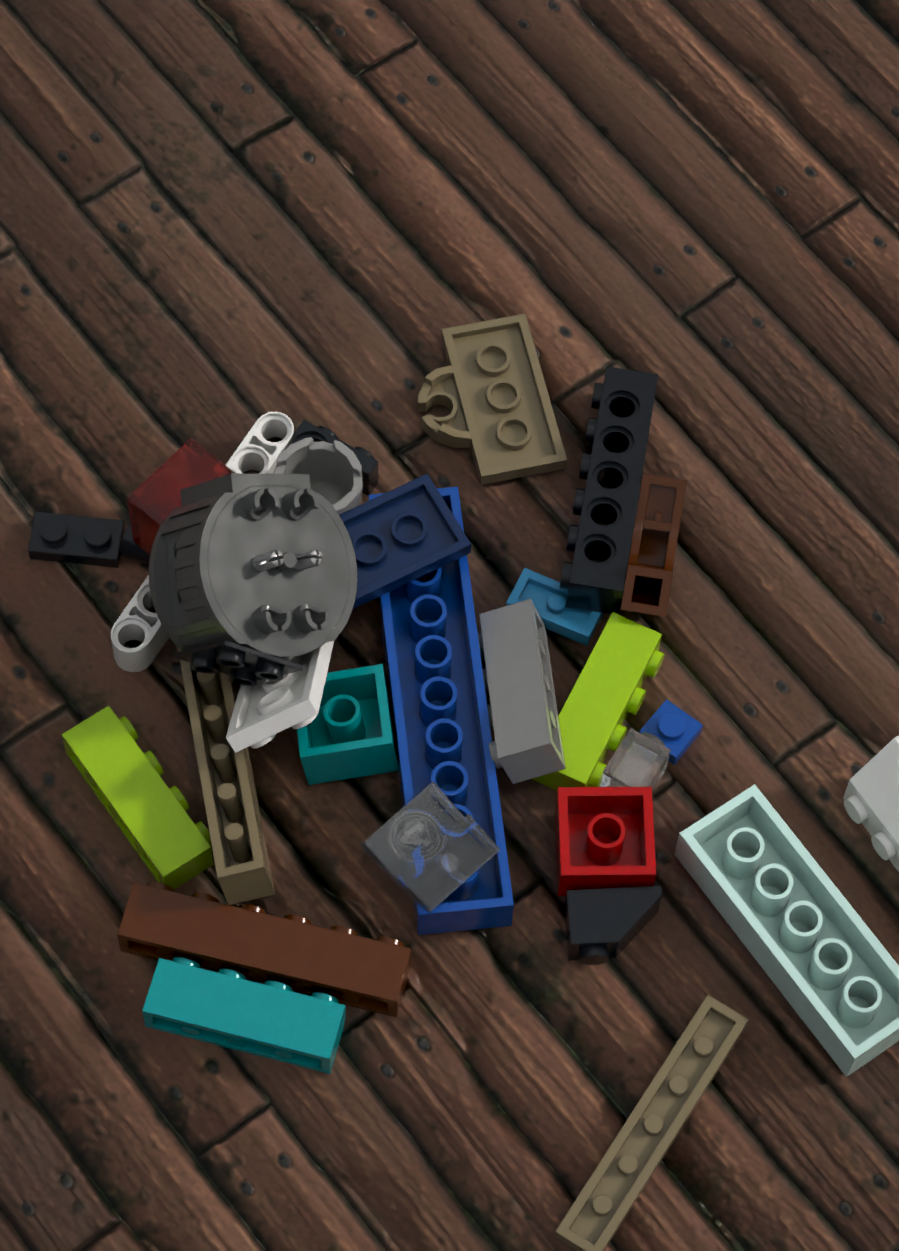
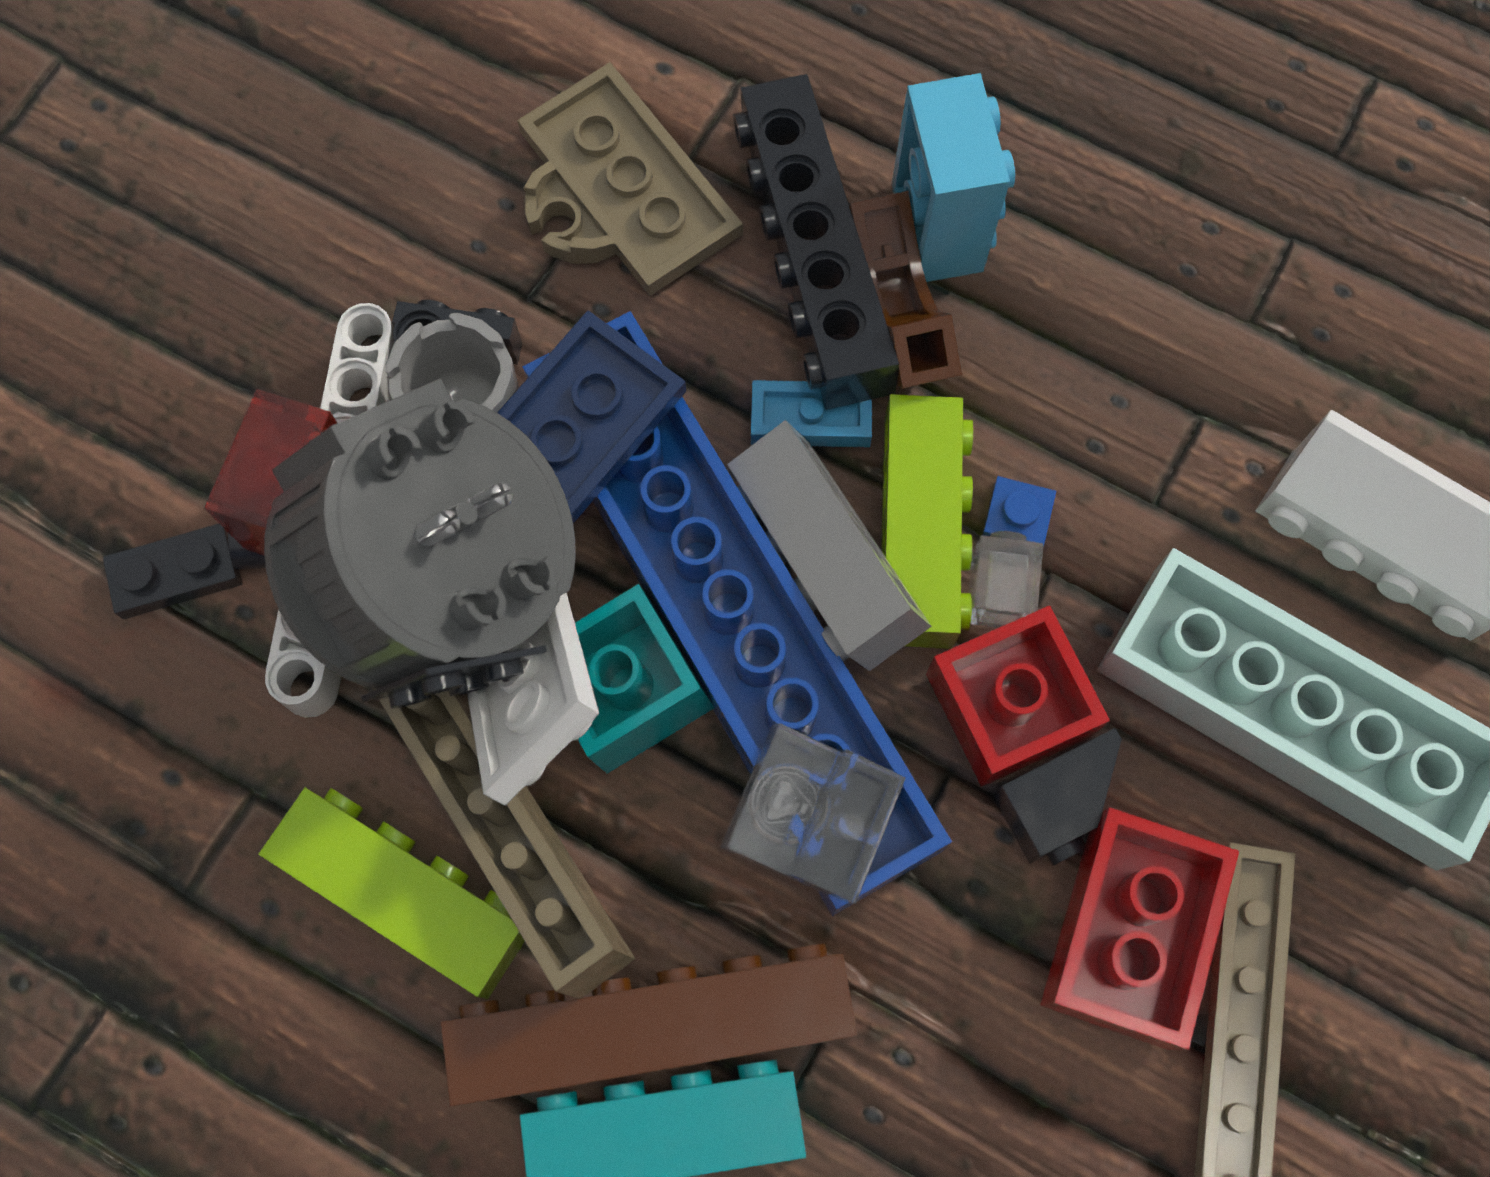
camera: 20 degrees left, 10 degrees up
none -> medium azure brick [892,73,1015,282]
none -> red brick [1040,807,1240,1050]

